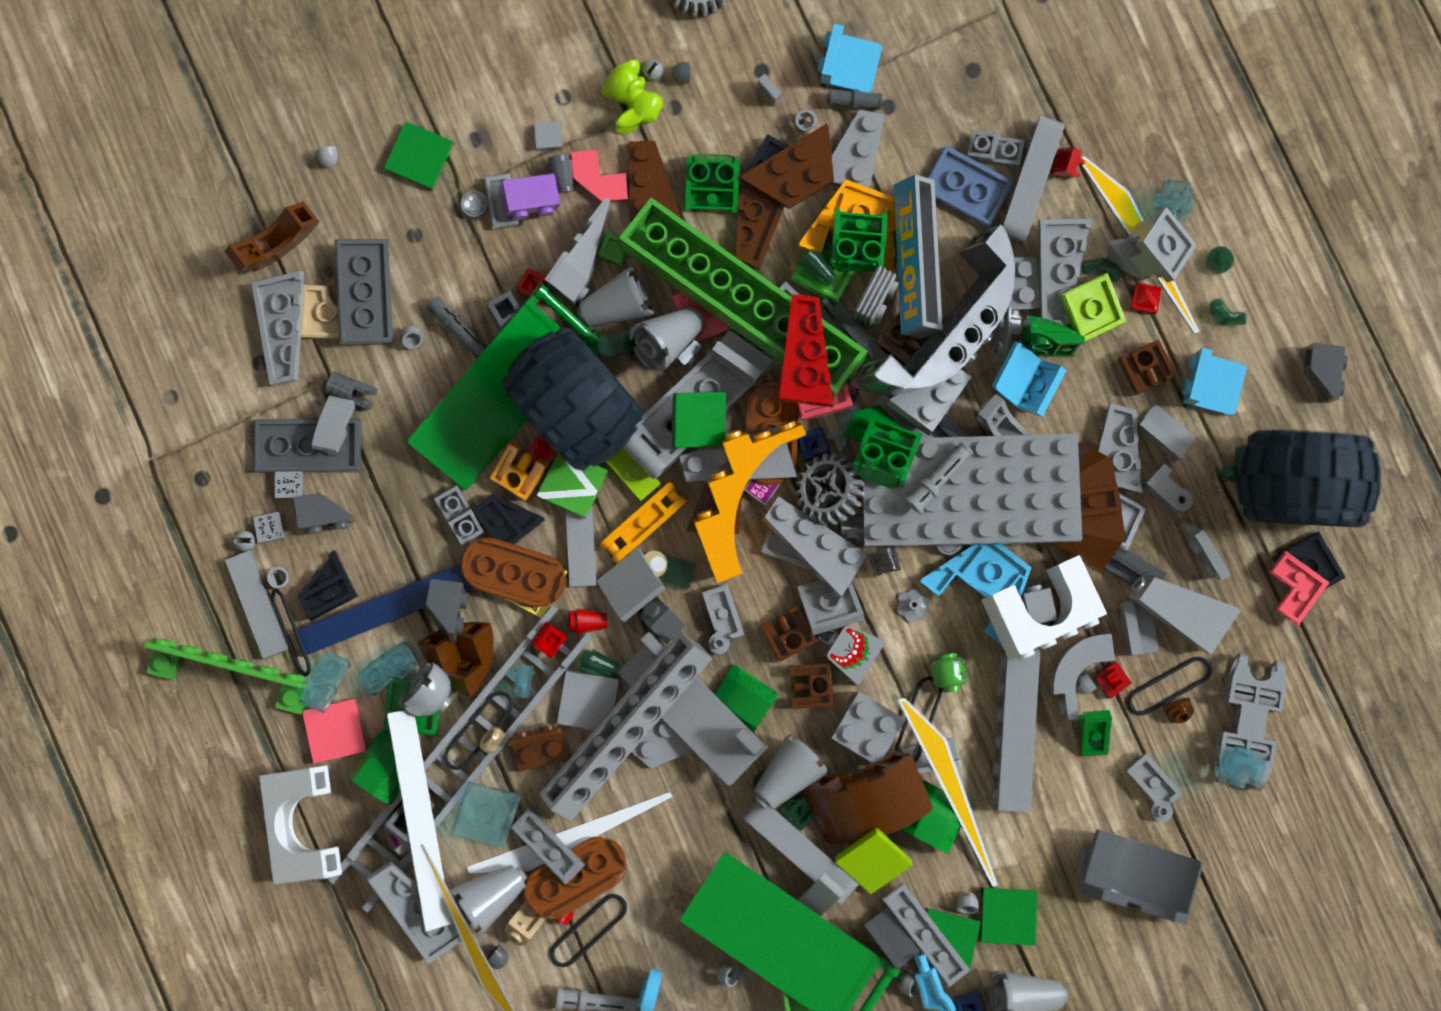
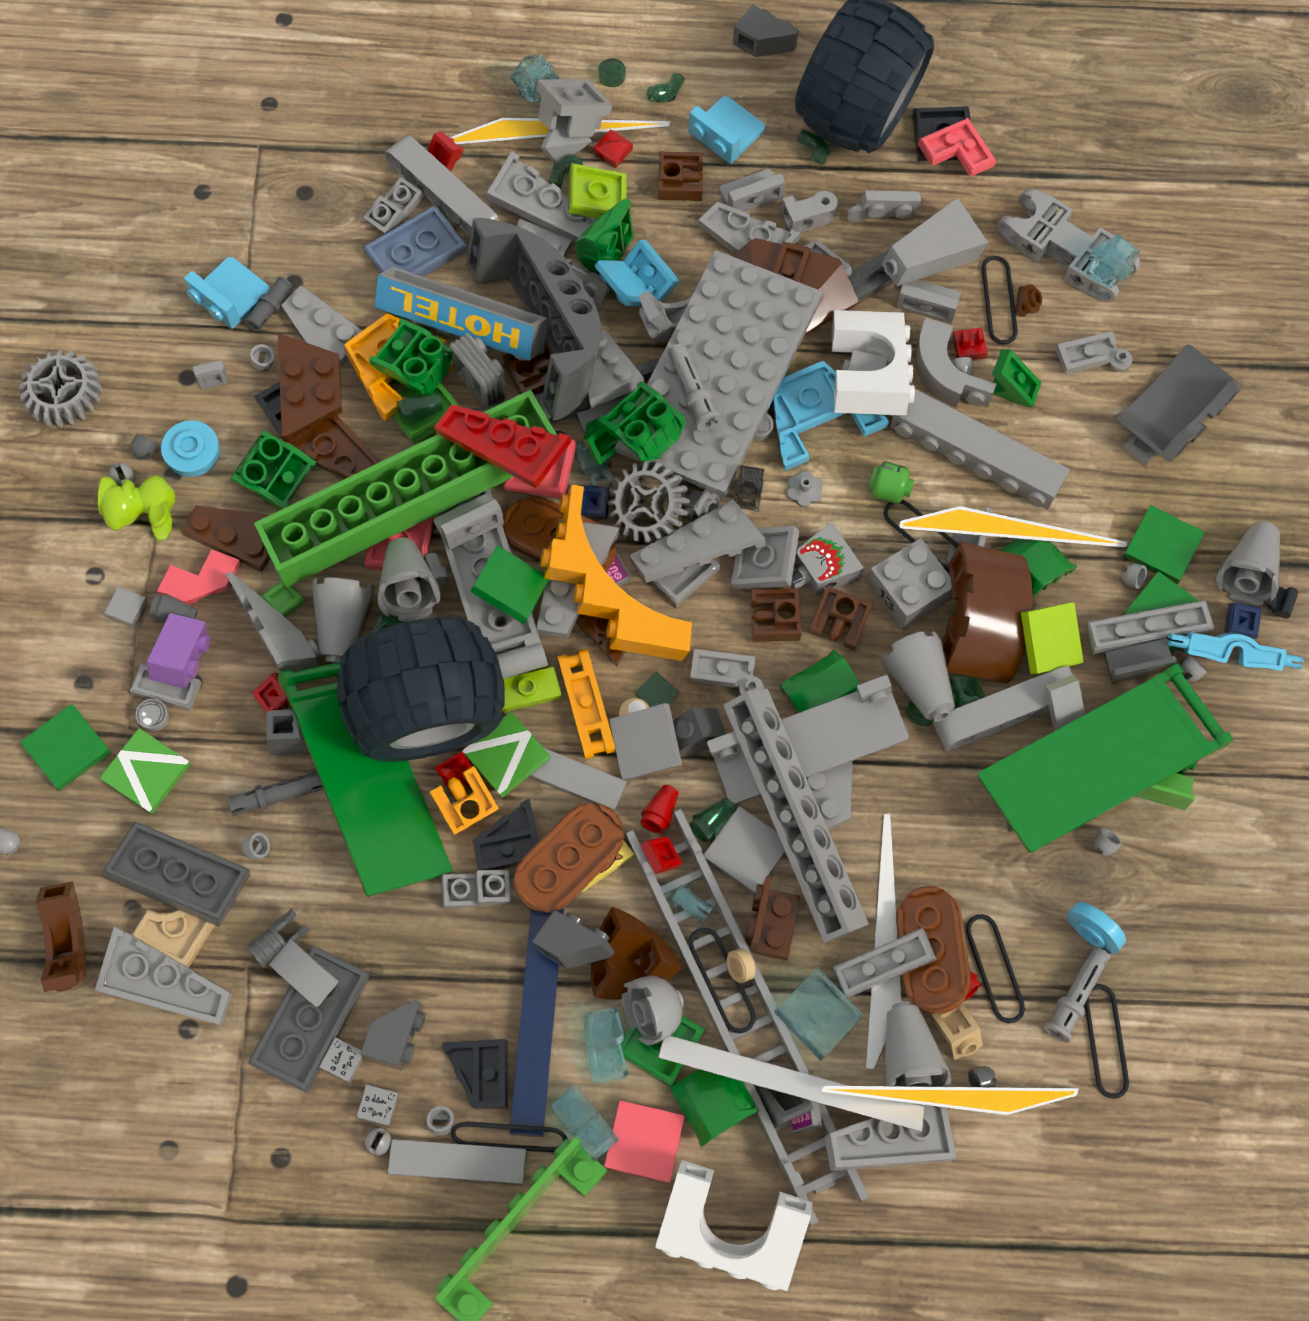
camera: 65 degrees left, 15 degrees down
none -> bright green tile [100,728,191,815]
none -> medium azure piece [161,421,220,477]

